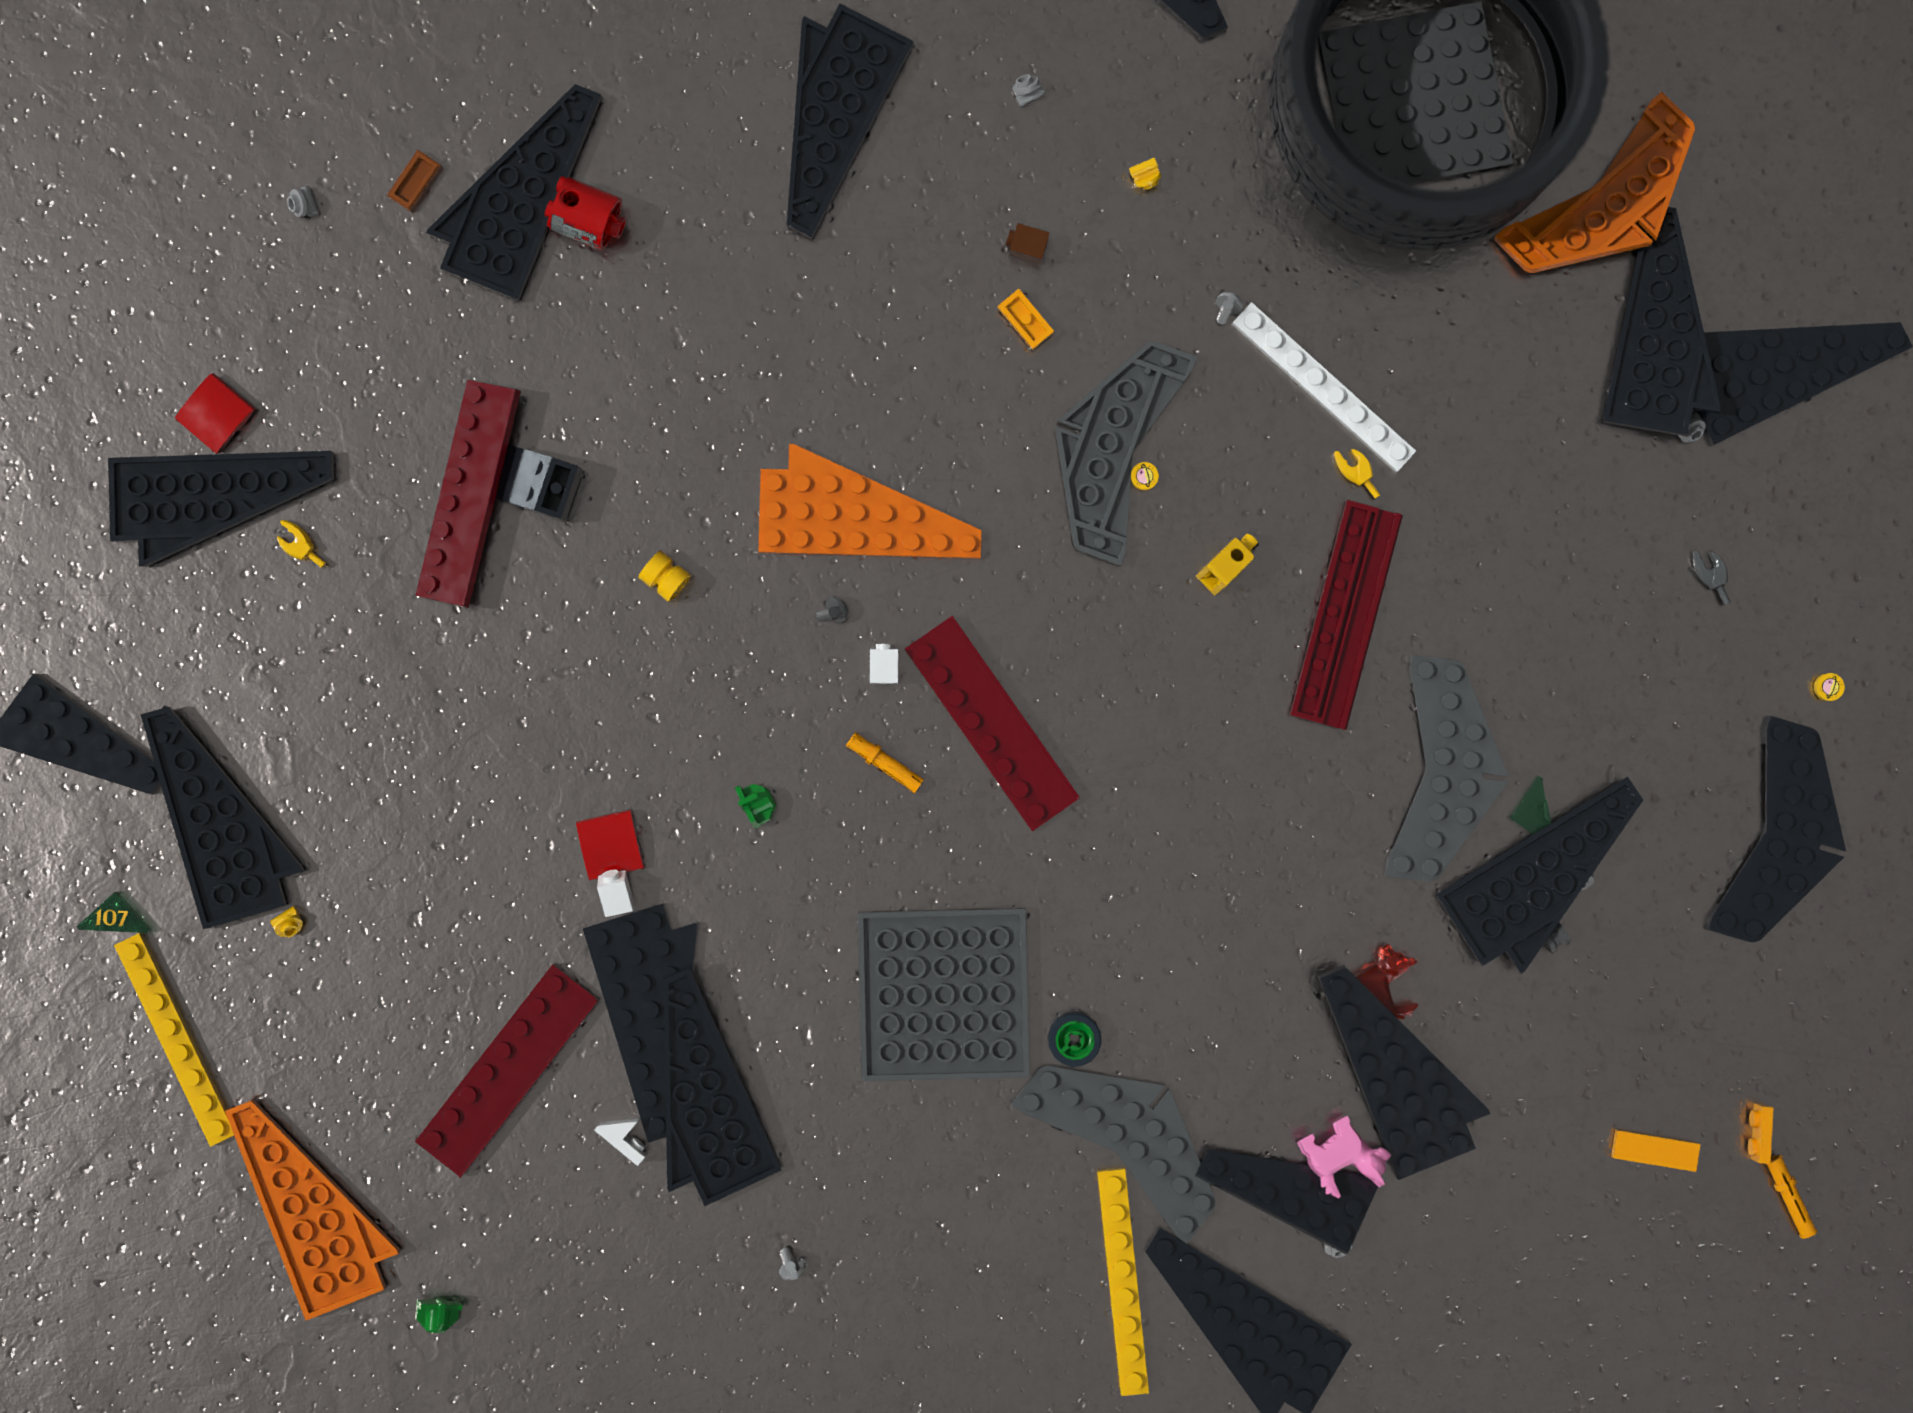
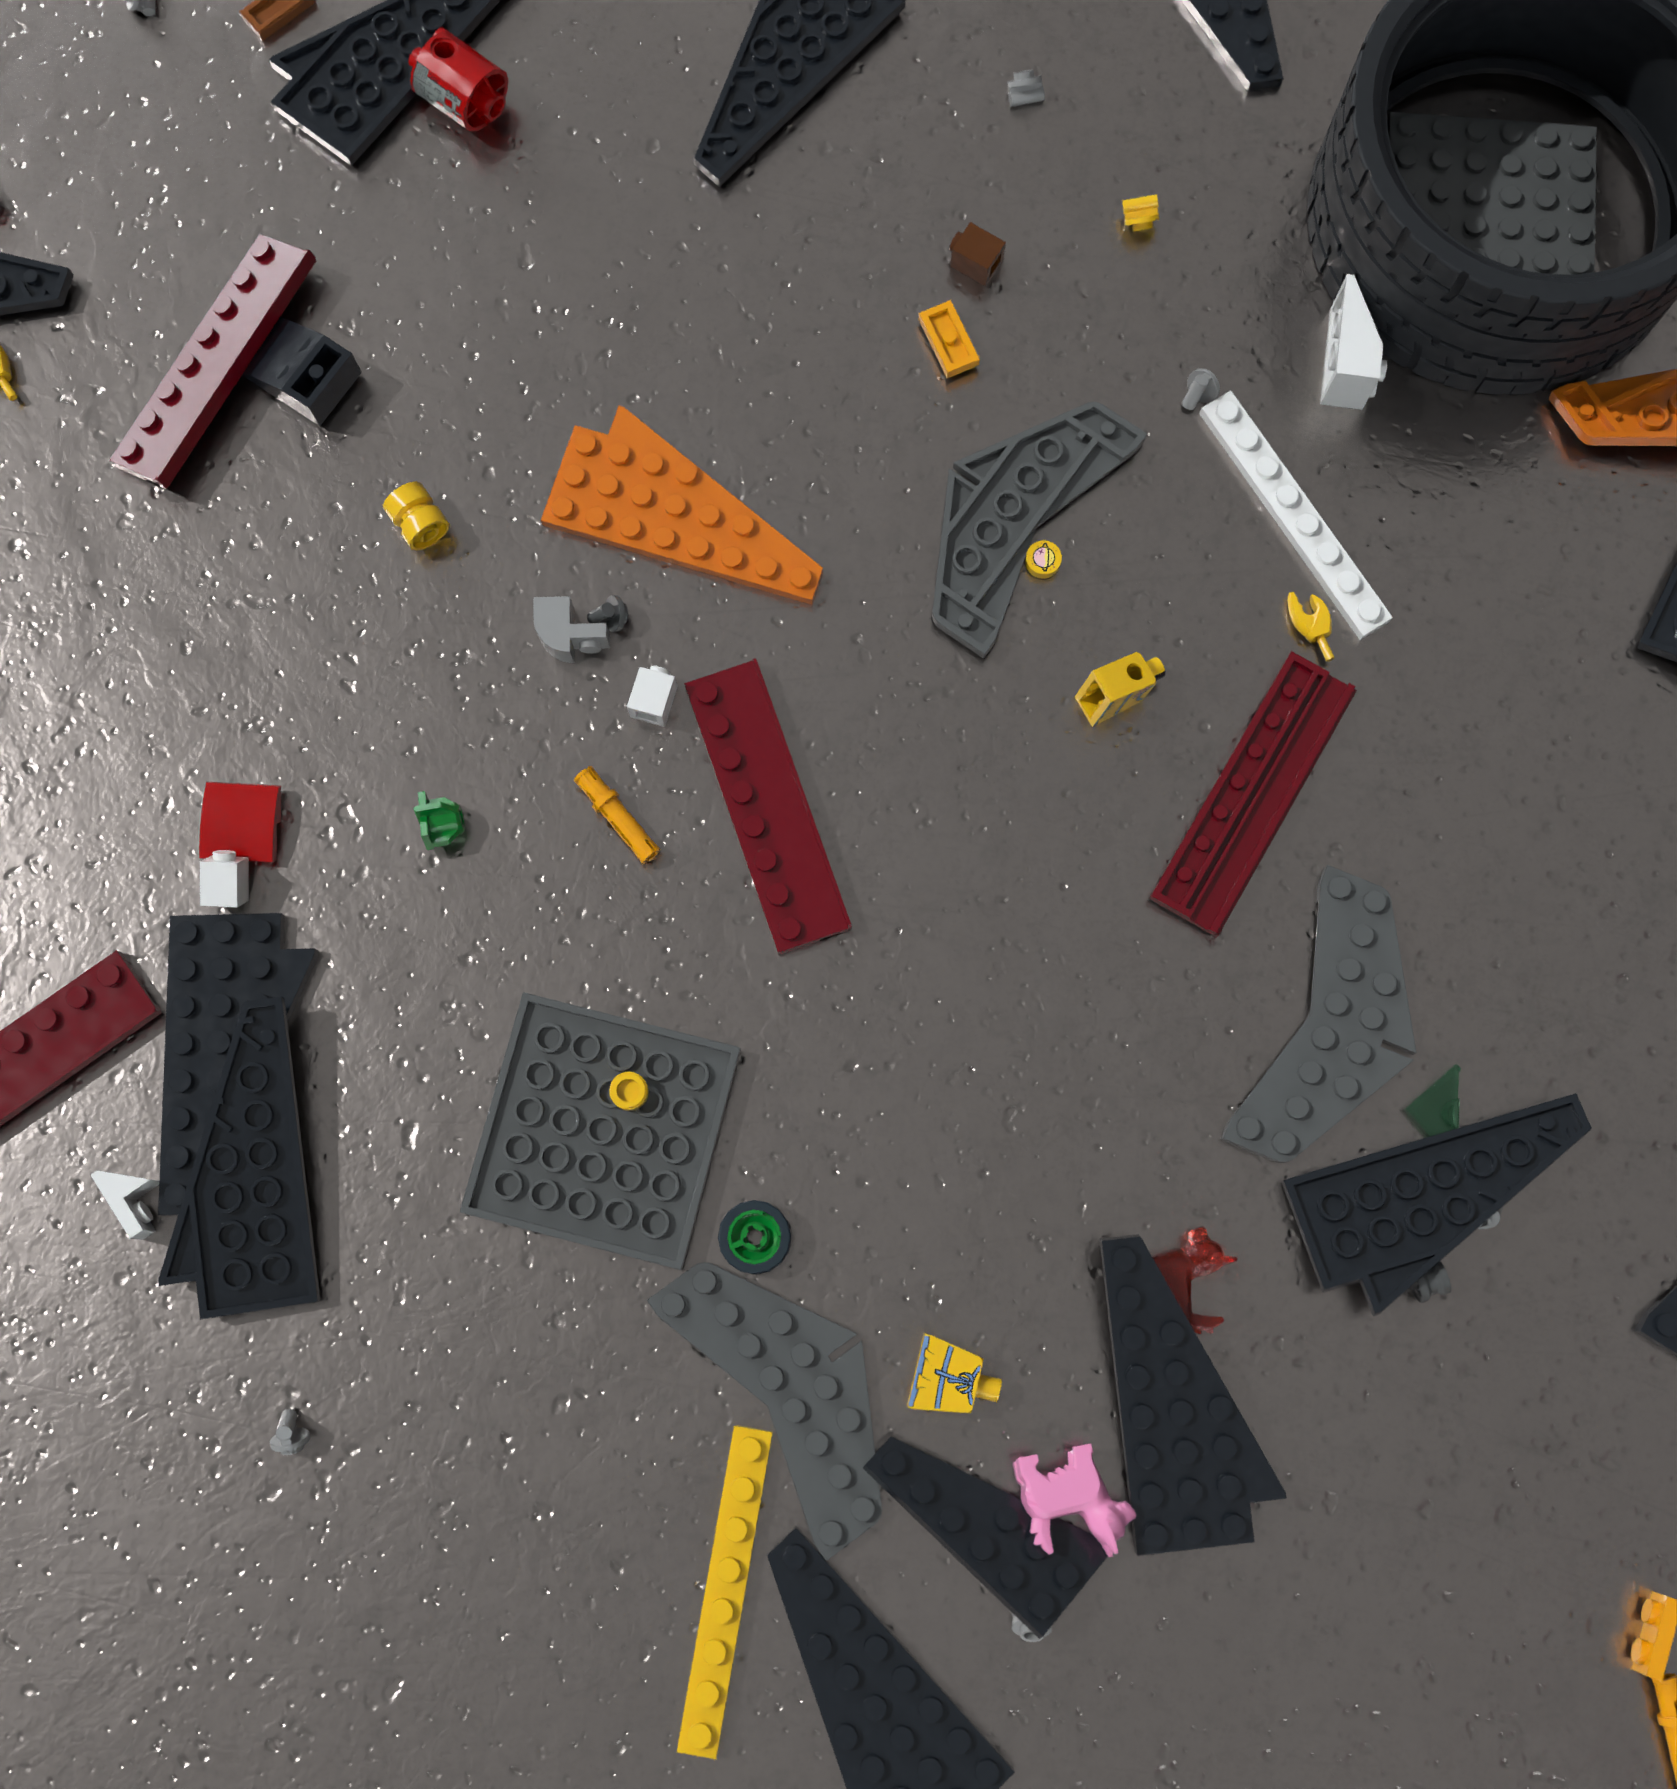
camera: 15 degrees right, 10 degrees down
light orange tile [1611,1129,1701,1172] -> none
none -> light grey brick [533,596,610,663]
none -> yellow tile [609,1072,649,1111]
none -> torso [907,1333,1002,1413]
none -> white slope [1320,274,1387,410]

